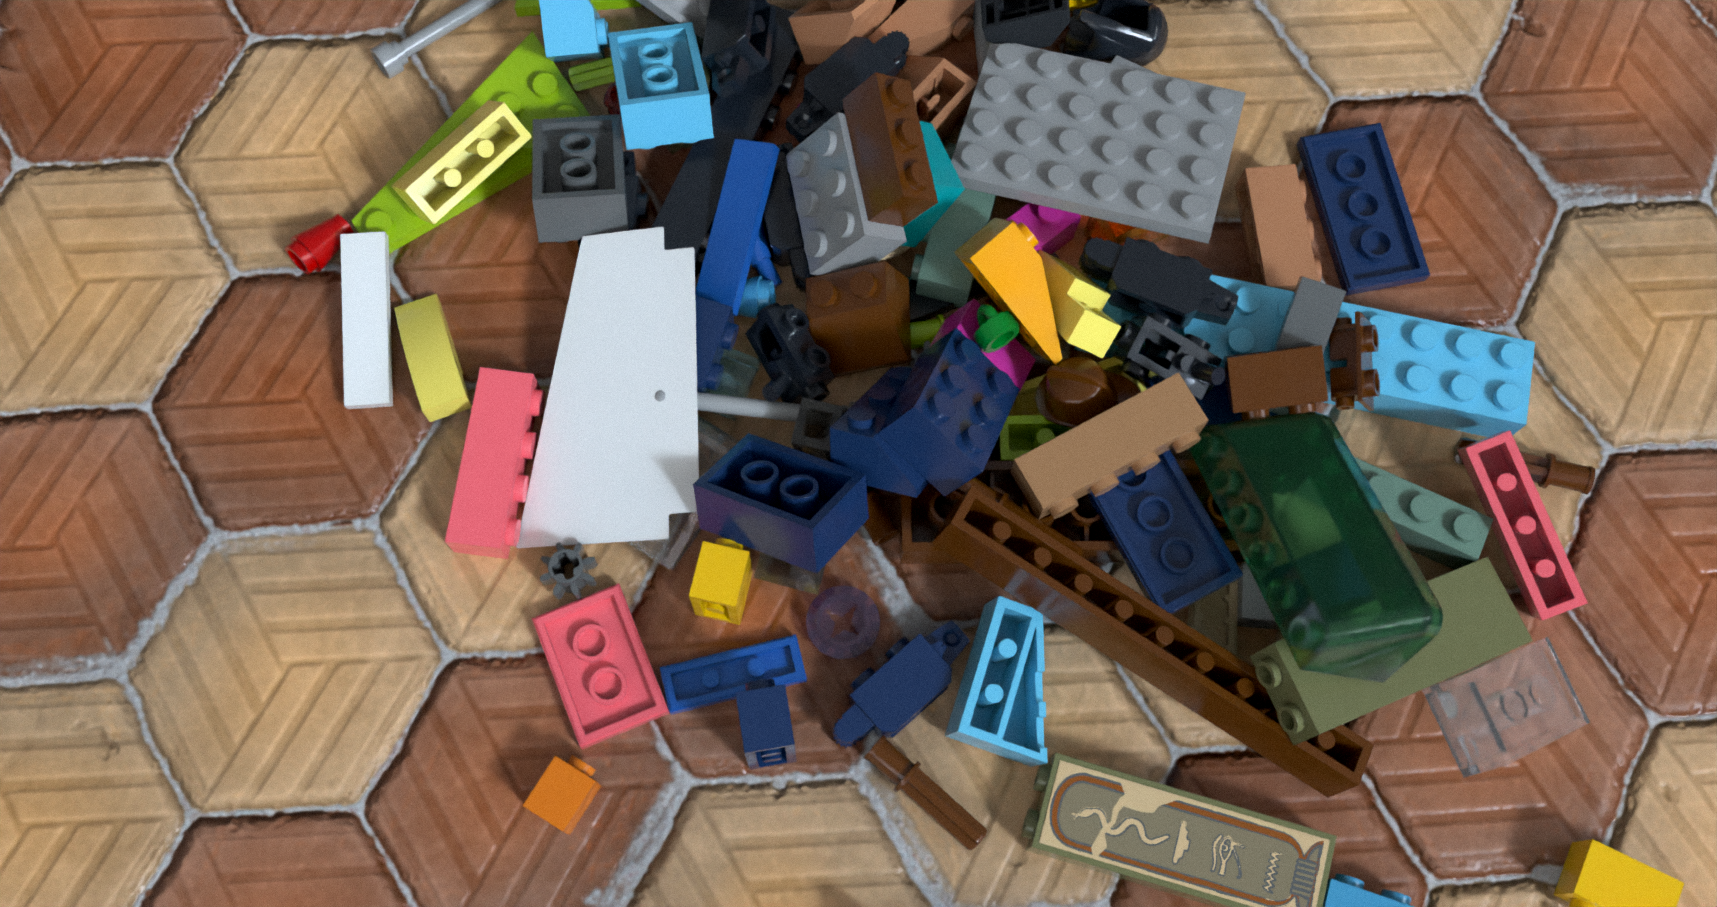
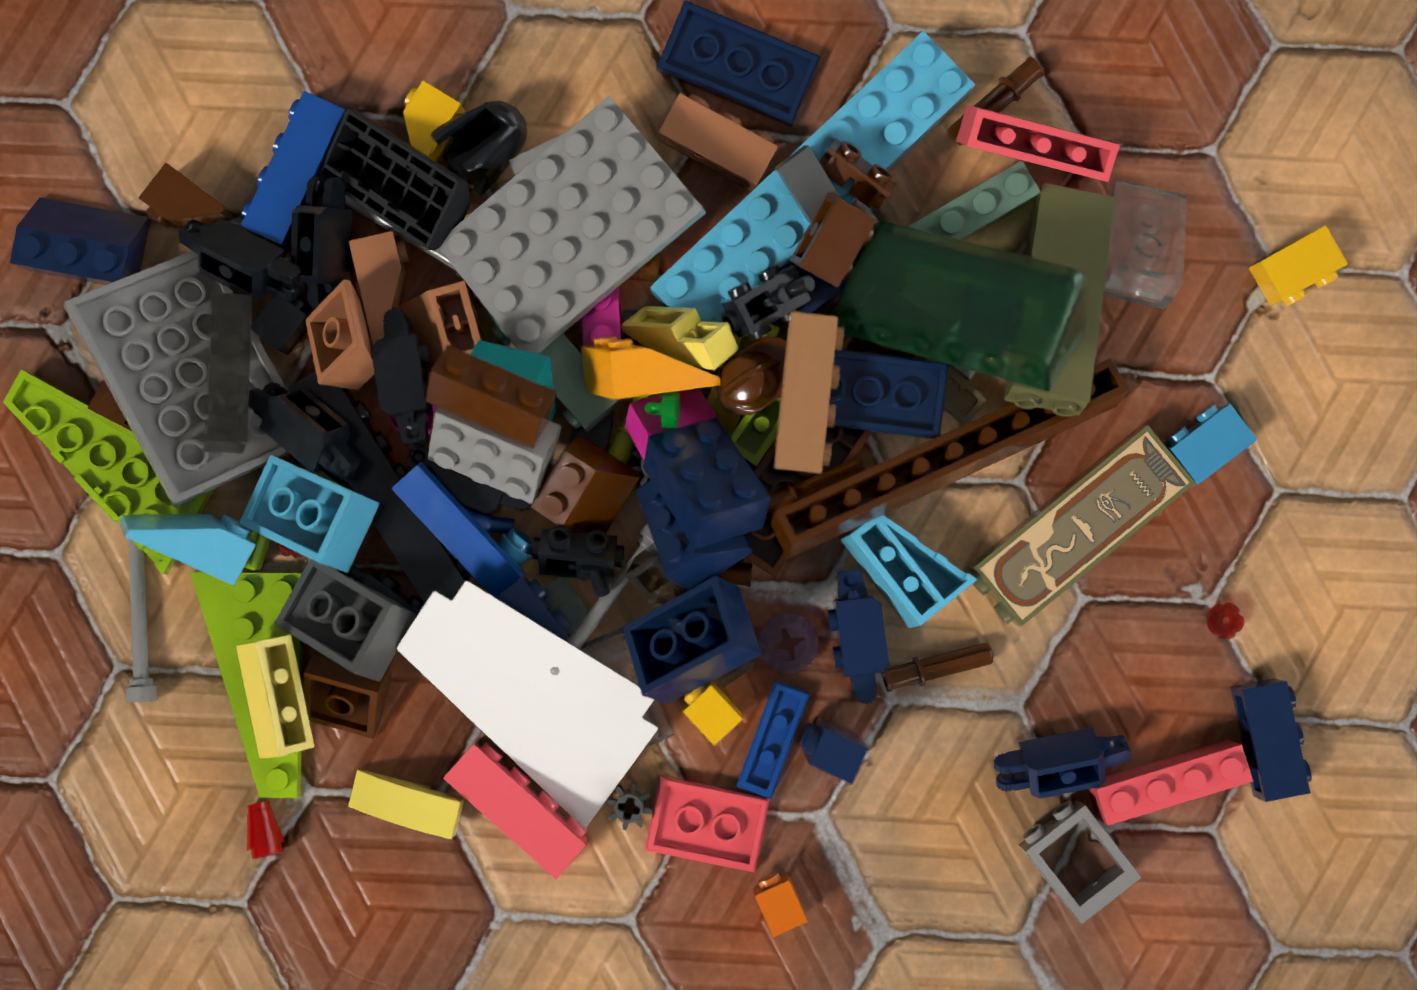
camera: 55 degrees left, 15 degrees up
white tile [340,231,393,409] -> none
black hinge [1078,237,1239,330] -> none
none -> reddish brown slope [303,649,393,739]

